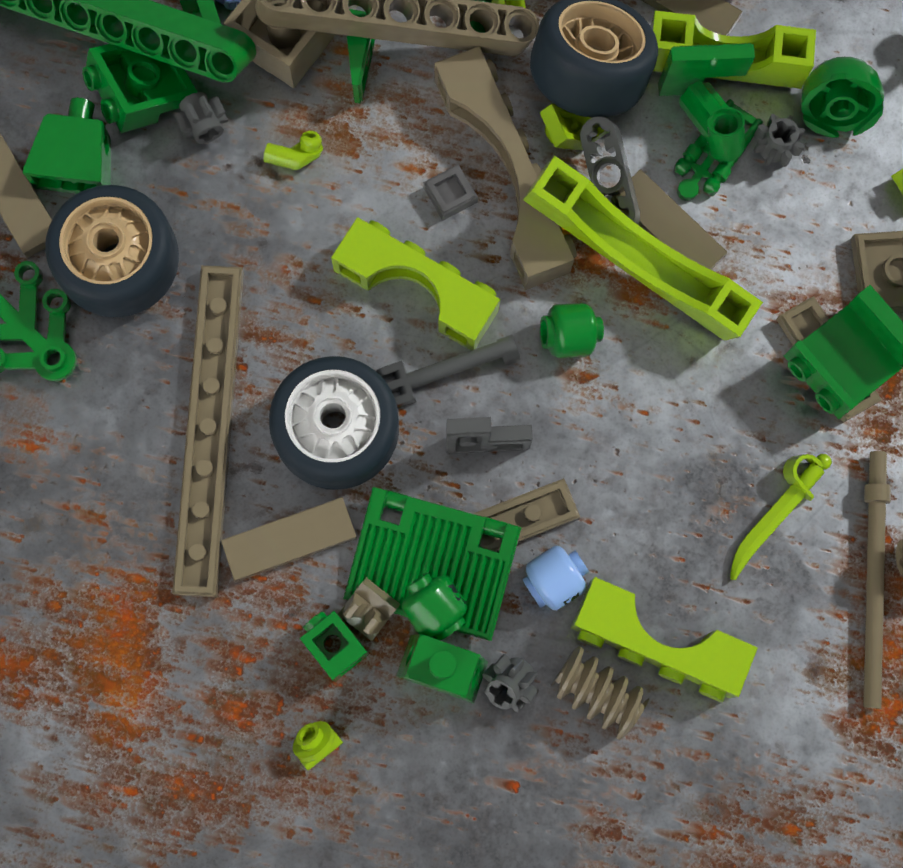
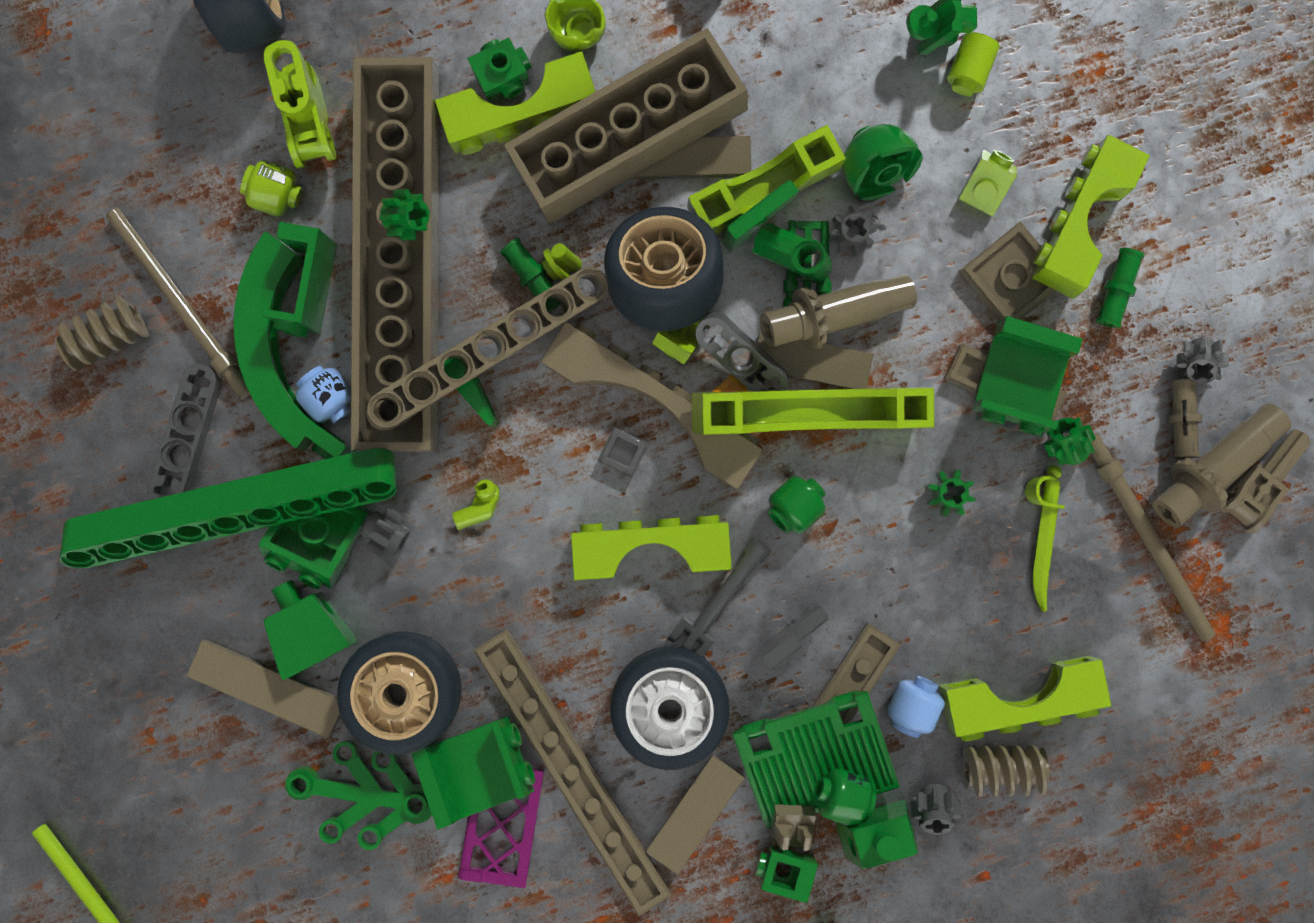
camera: 30 degrees left, 10 degrees up
none -> green panel [411,716,535,830]
none -> magenta window [458,768,544,888]
none -> dark tan gear [760,274,917,350]
none -> green gear [925,470,976,517]
none -> green gear [1044,417,1096,465]

